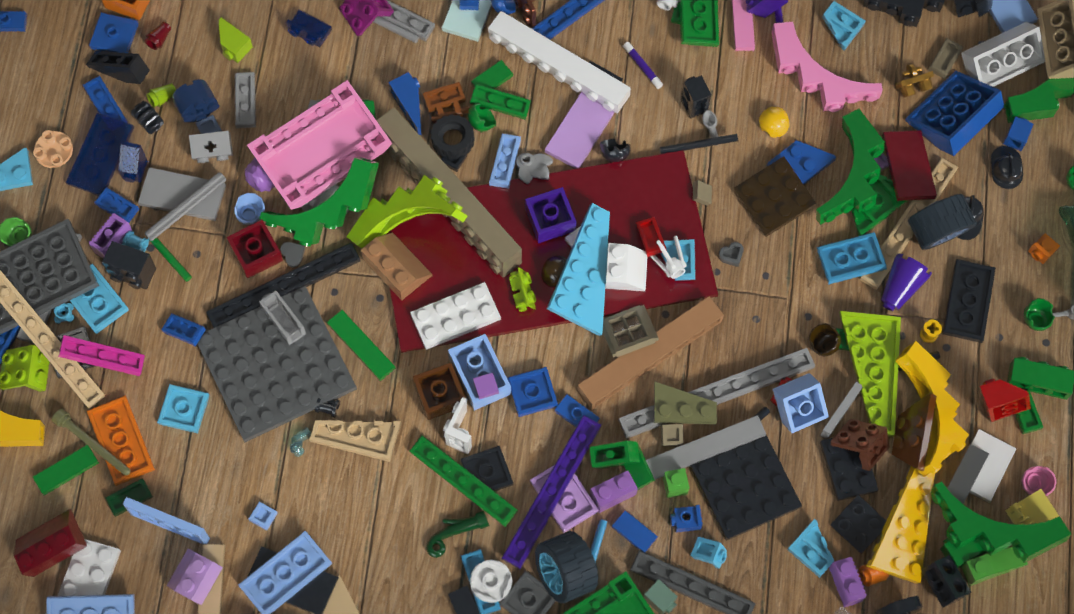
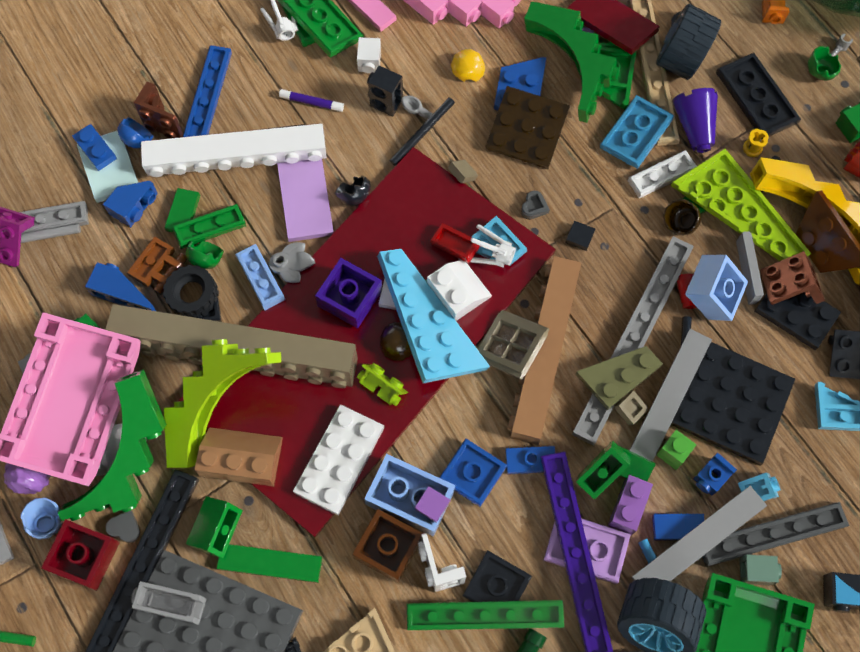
camera: 40 degrees left, 0 degrees up
none -> blue slope [103,181,158,228]
none -> green brick [186,496,243,558]
none -> white brick [357,37,381,74]
none -> black tile [565,221,596,251]
none -> white tile [628,150,697,199]
none -> light grey tile [631,486,767,581]

